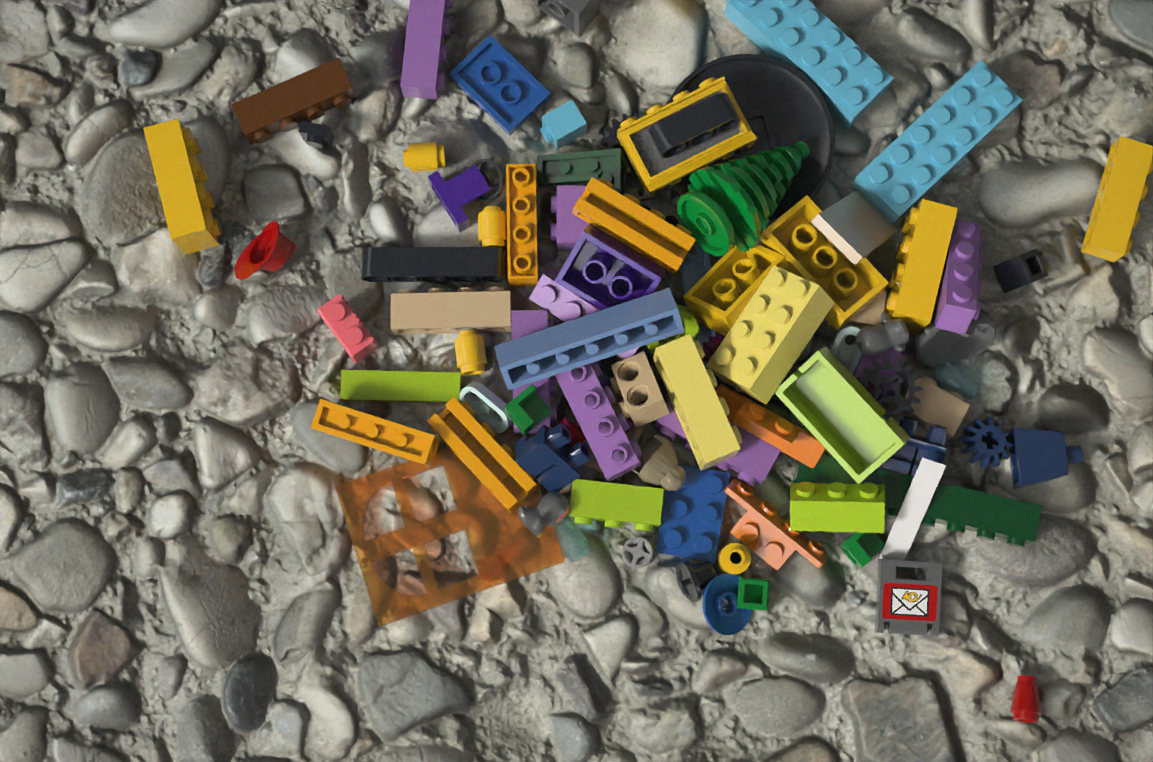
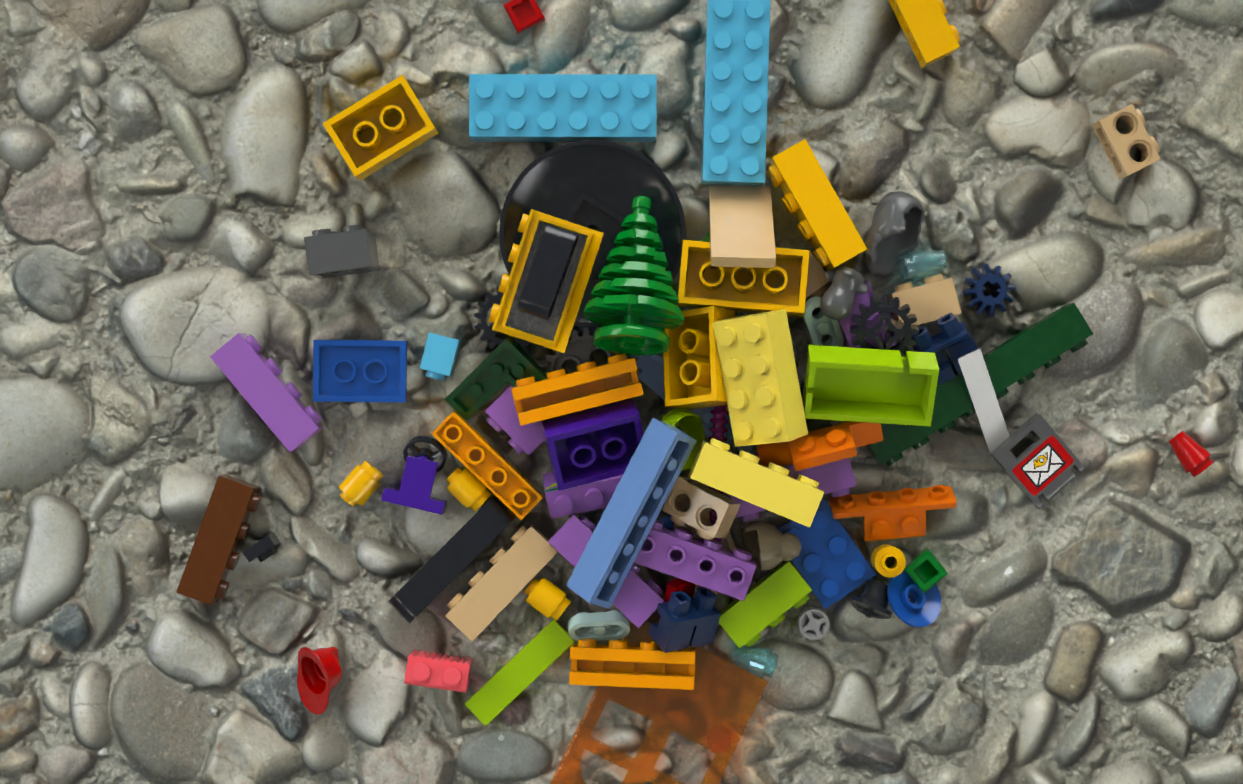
camera: 50 degrees left, 10 degrees up
yellow brick [143,119,222,255] -> none
light orange brick [310,399,441,467] -> none
green panel [504,384,551,436] -> none
dark grey animal [518,491,570,539] -> none
lime brick [790,482,885,533] -> none
green panel [838,532,884,569] -> none
medium lavender brick [935,219,984,334] -> none
black brick [992,248,1049,293] -> none
dark blue torso [1007,428,1083,489] -> none

